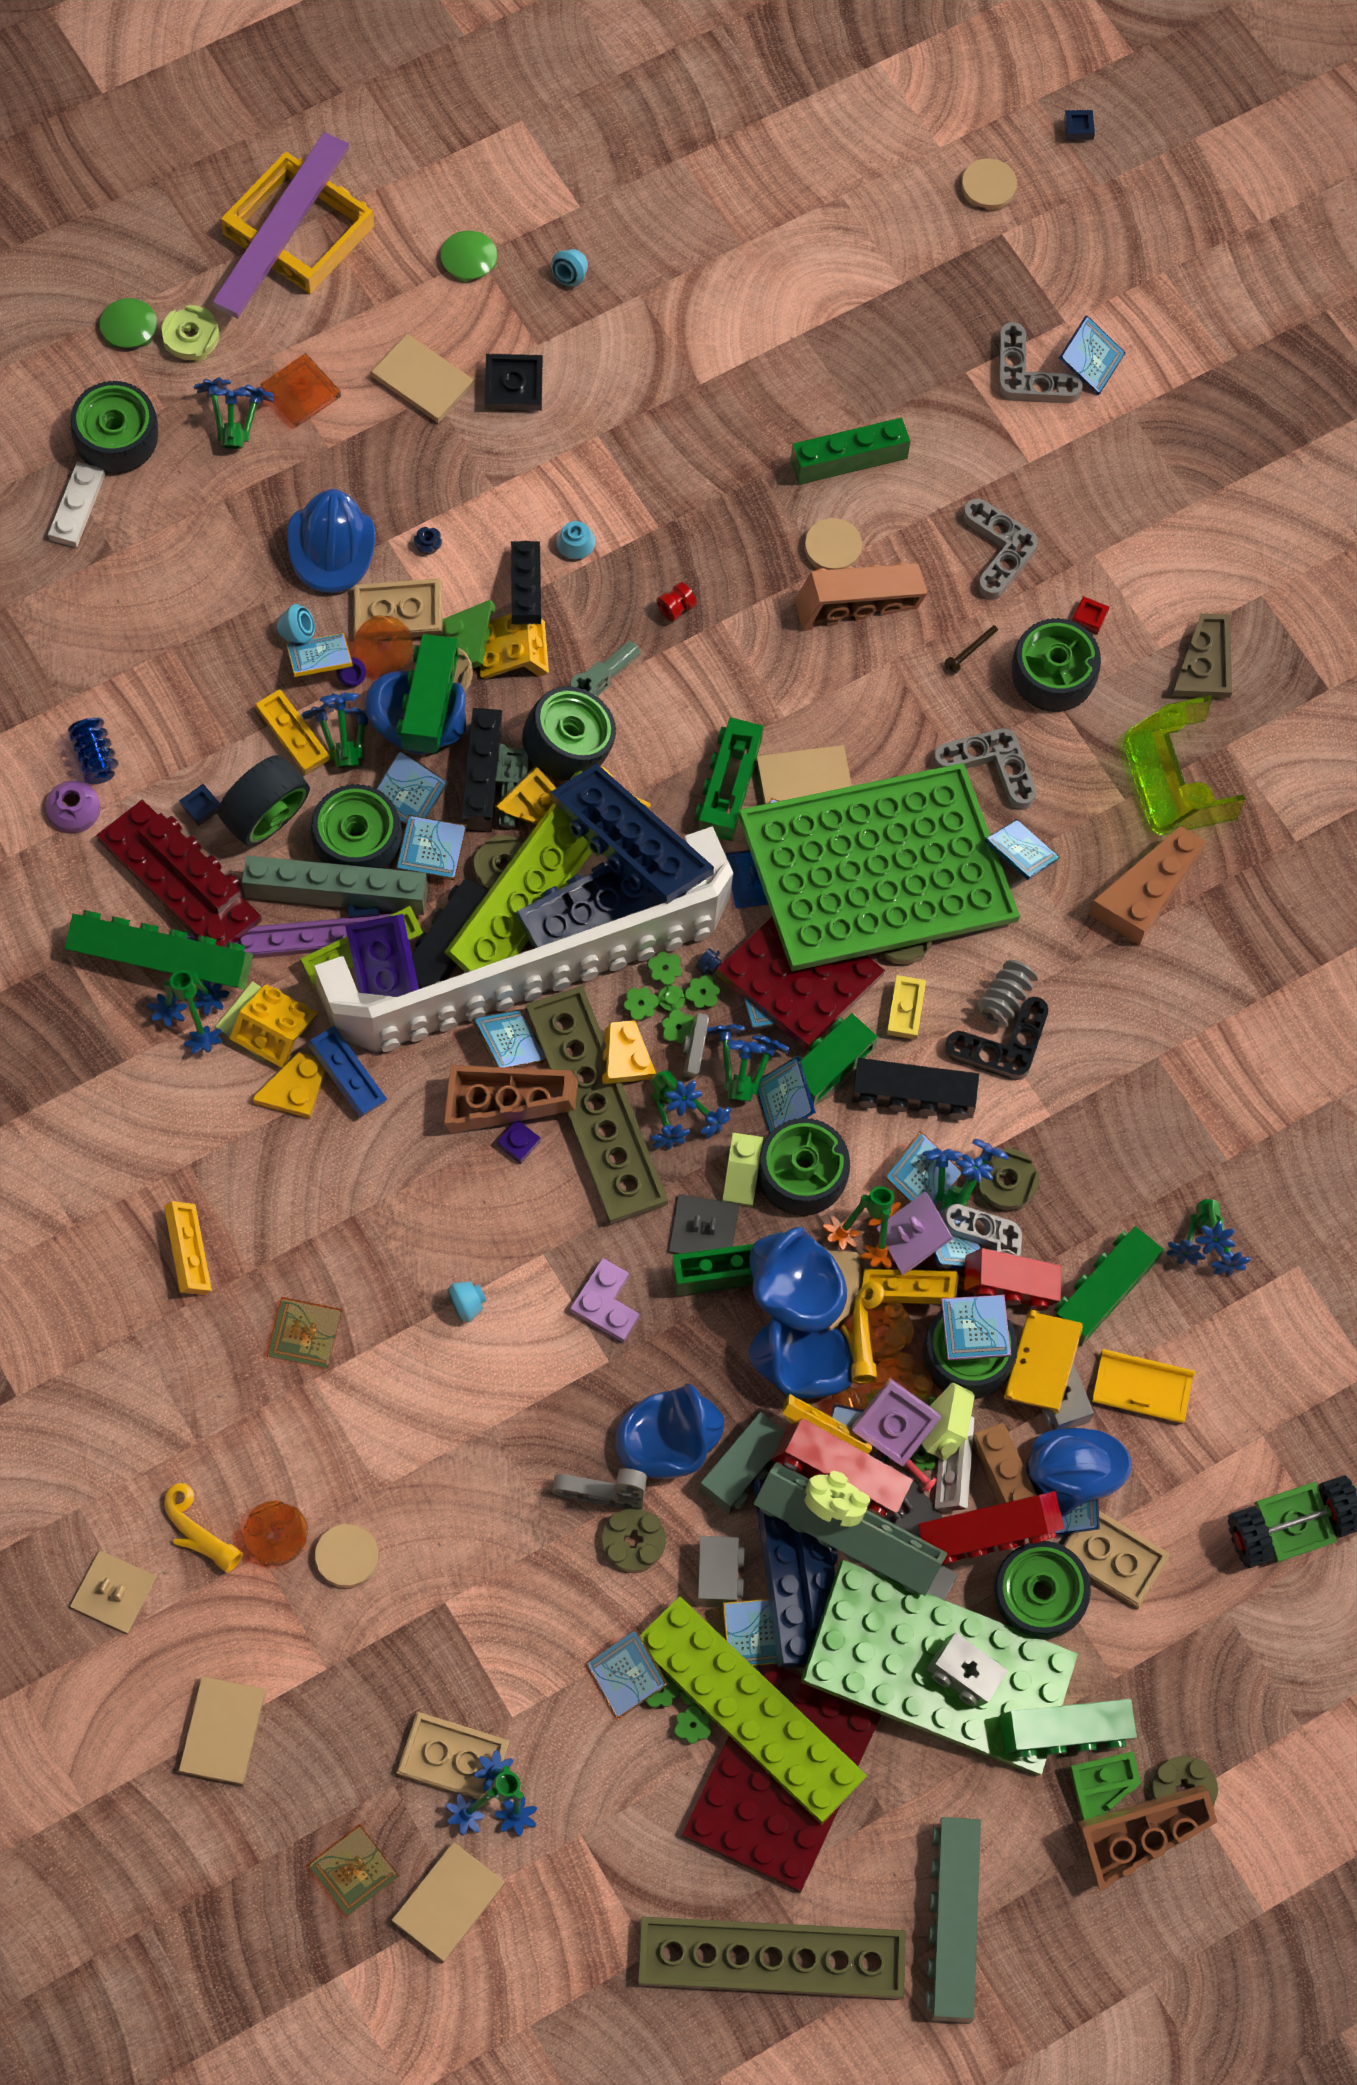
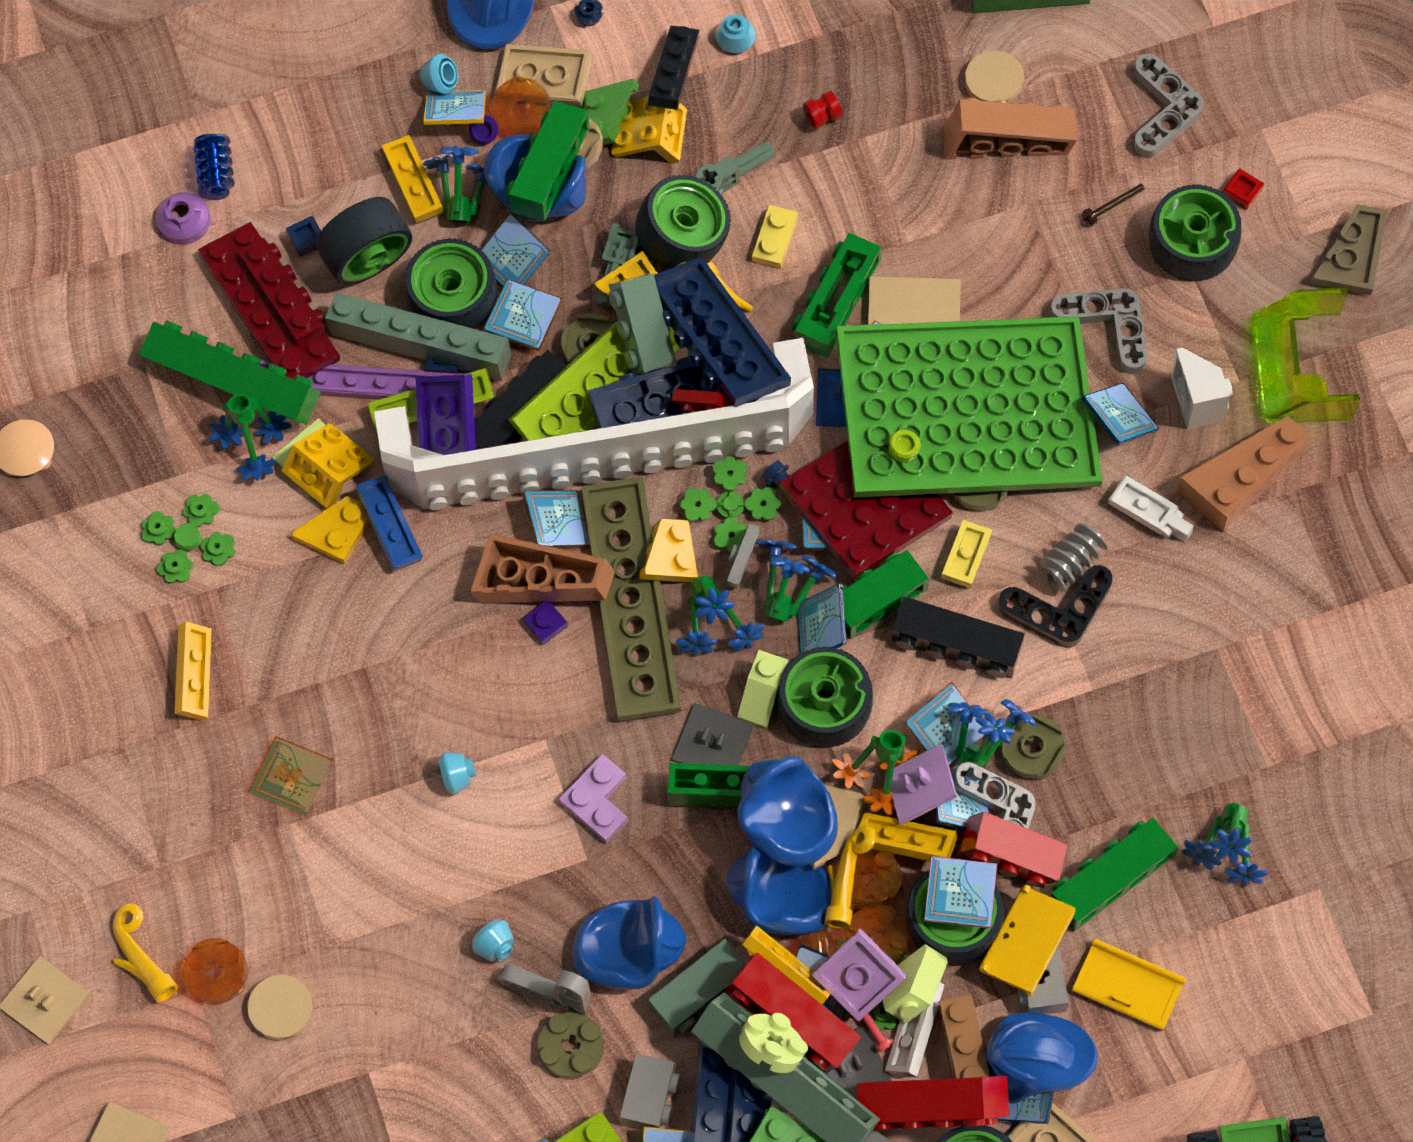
camera: 20 degrees right, 0 degrees up
black brick [462,708,503,832] -> none
none -> bright green plant [141,494,235,583]
none -> medium azure cone [472,919,514,962]
none -> sand green brick [609,273,677,373]
none -> red hinge [672,389,734,414]
none -> light yellow plate [752,205,798,269]
none -> lime tile [888,430,921,462]
none -> white hinge [1108,476,1194,542]
none -> white slope [1170,348,1233,430]

